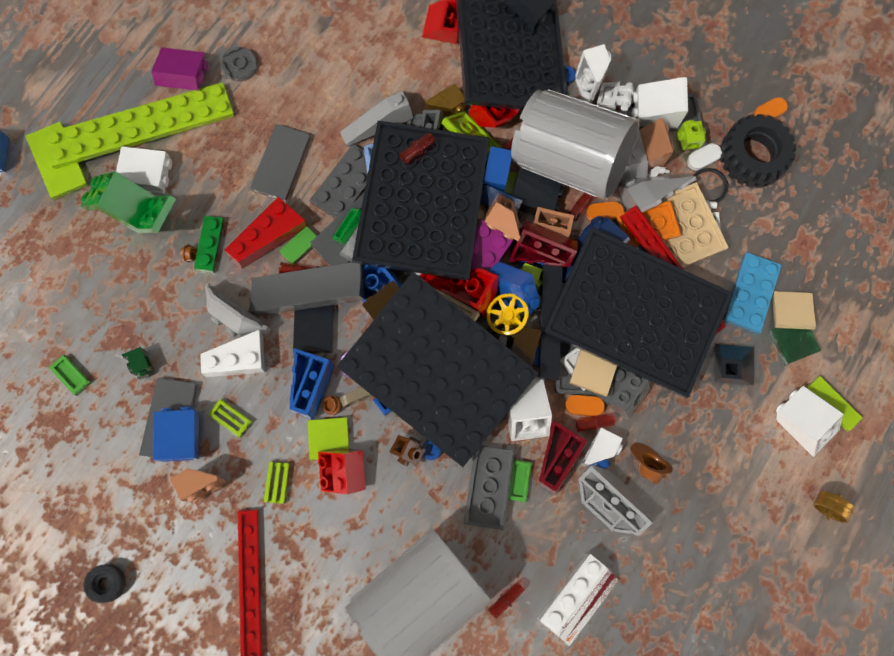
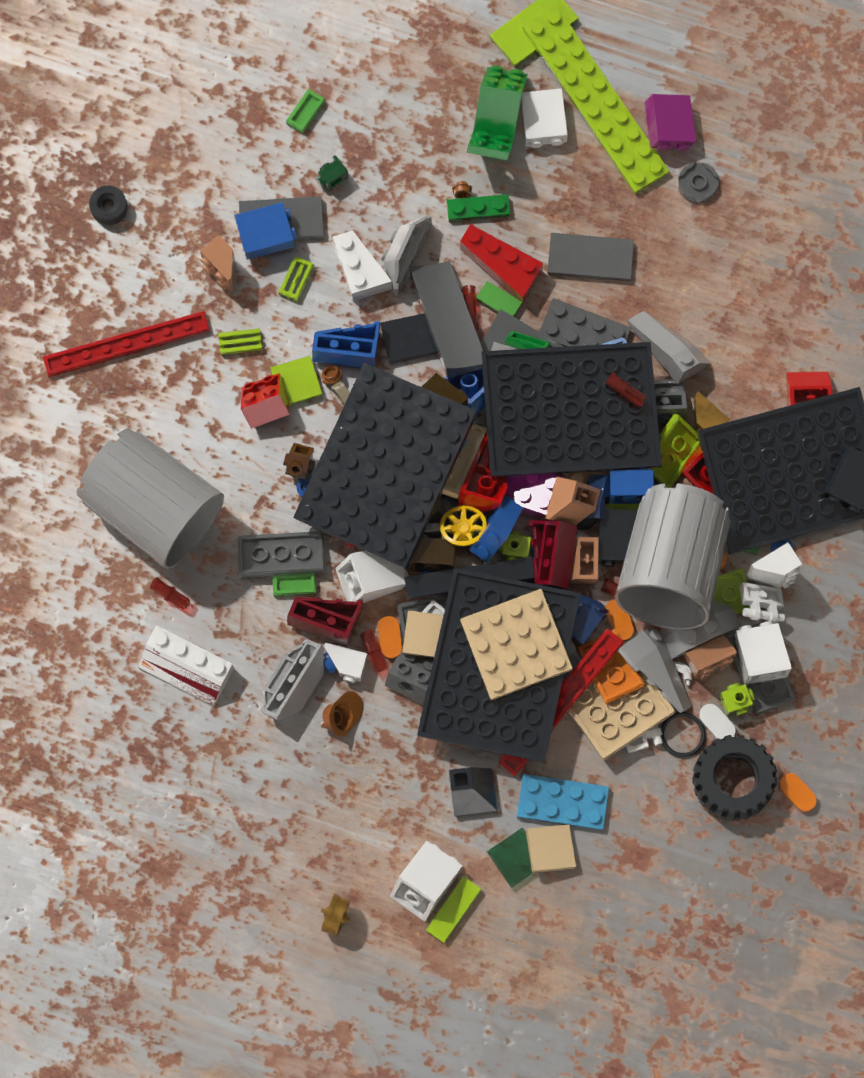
camera: 85 degrees right, 0 degrees up
none -> tan plate [460,589,573,701]

